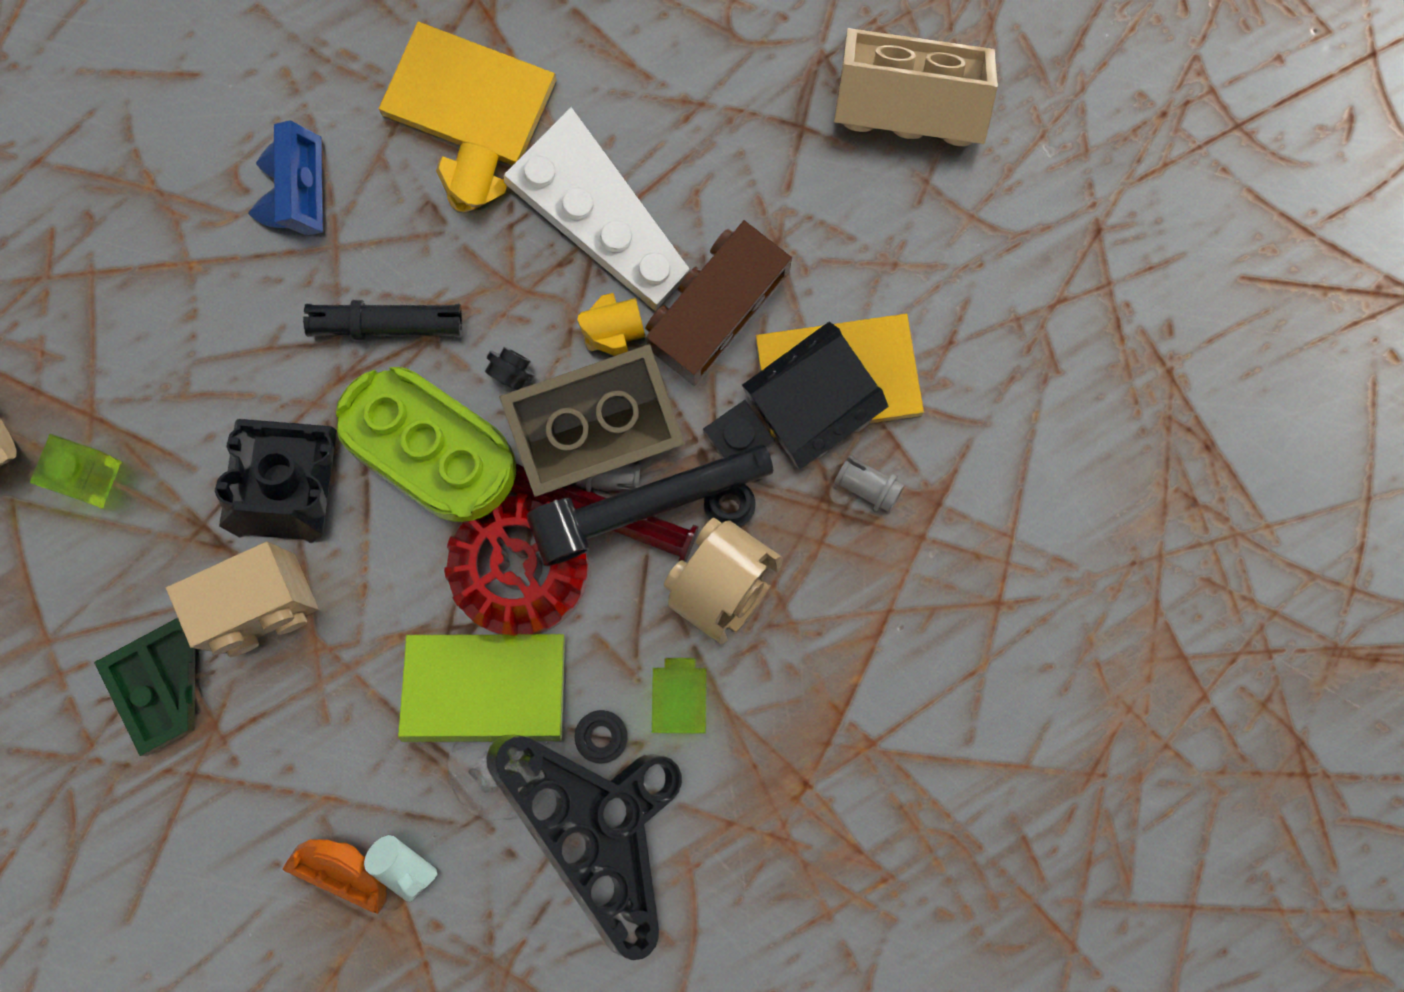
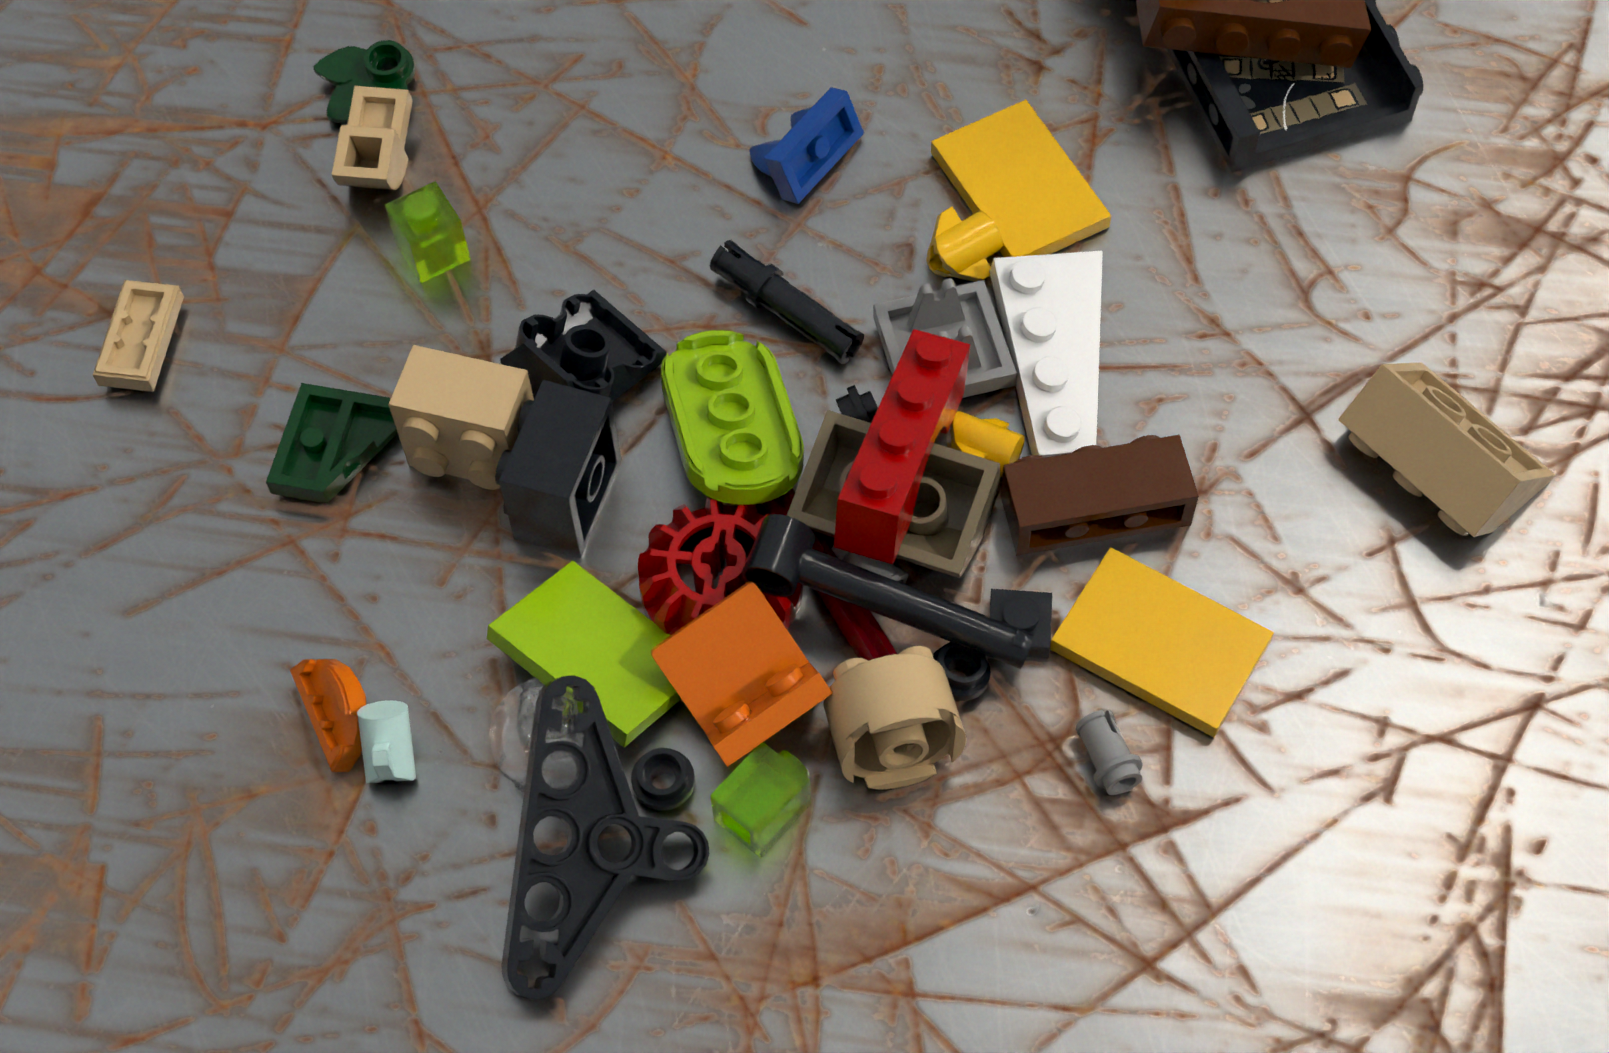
camera: 40 degrees right, 20 degrees down
black slope [742,321,889,470] -> none
none -> black brick [495,380,622,558]
none -> orange bracket [651,582,833,767]
none -> red arch [834,329,971,564]
none -> light grey plate [873,278,1017,398]

